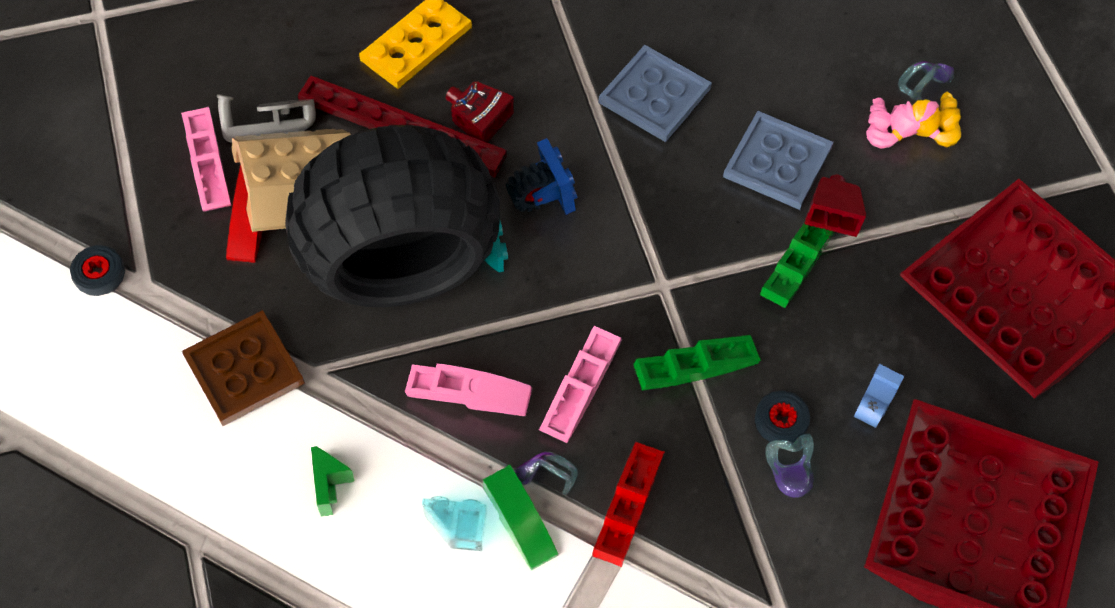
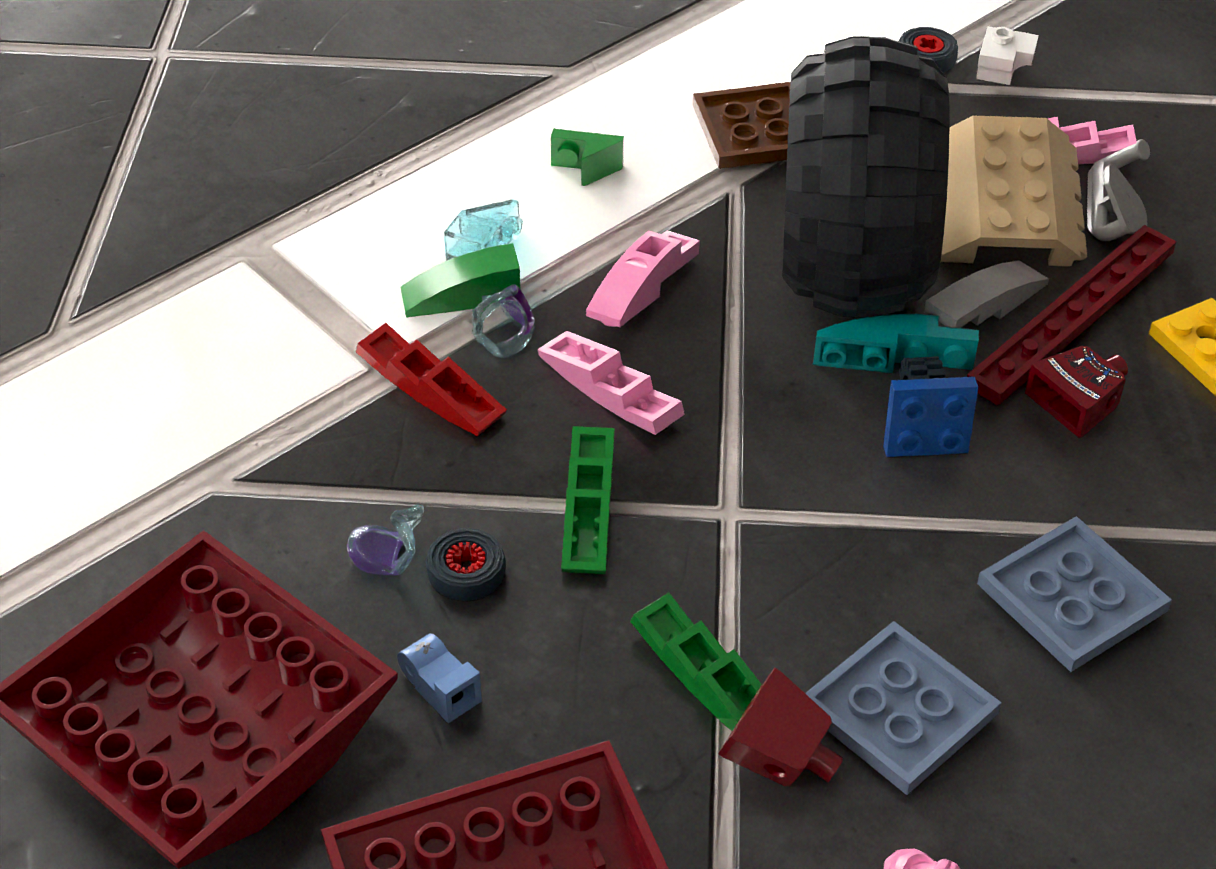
camera: 110 degrees right, 15 degrees down
none -> white brick [976,26,1039,85]

